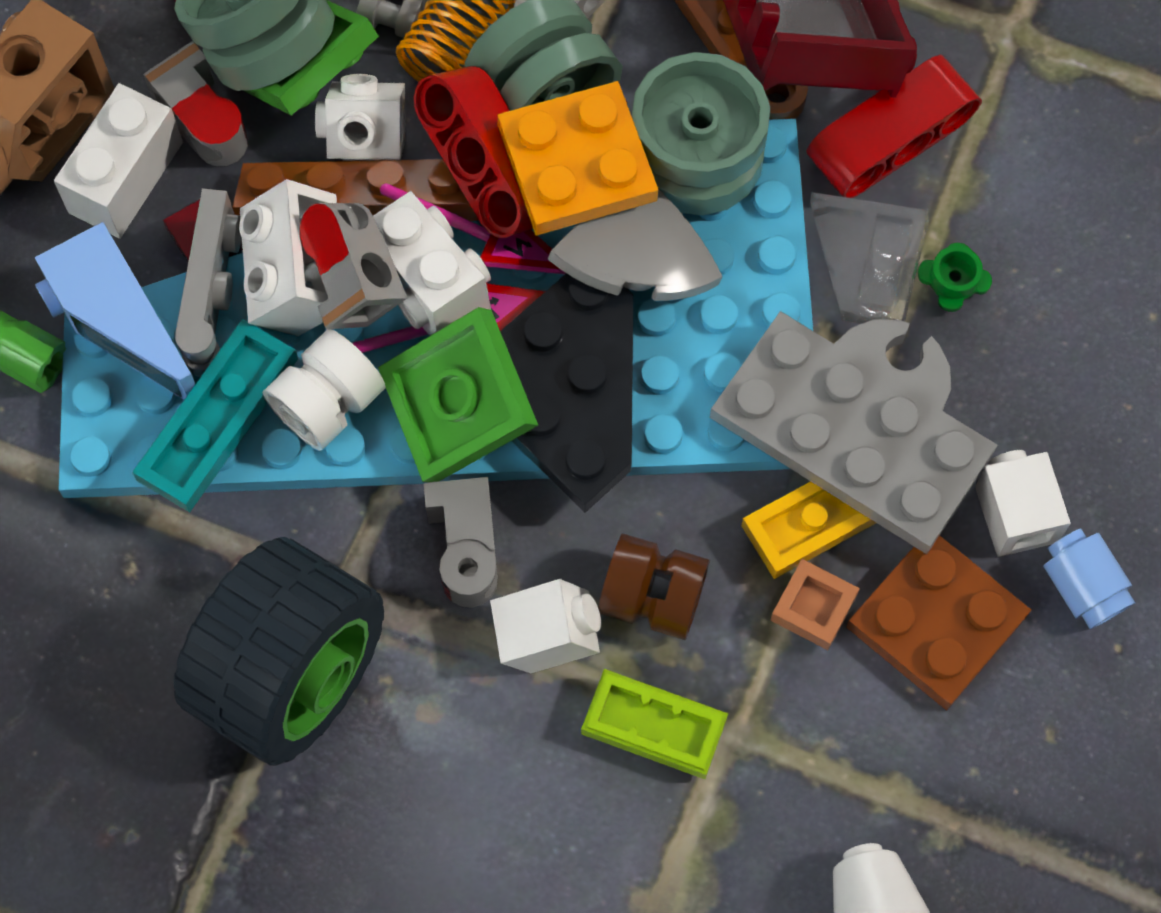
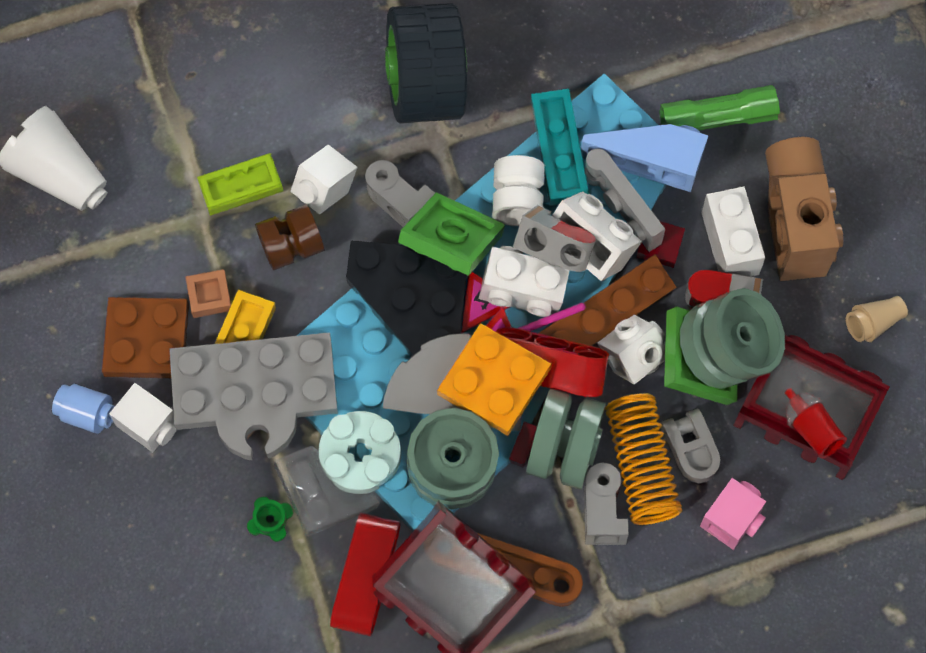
camera: 140 degrees right, 0 degrees up
none -> light aqua plate [319,411,401,494]

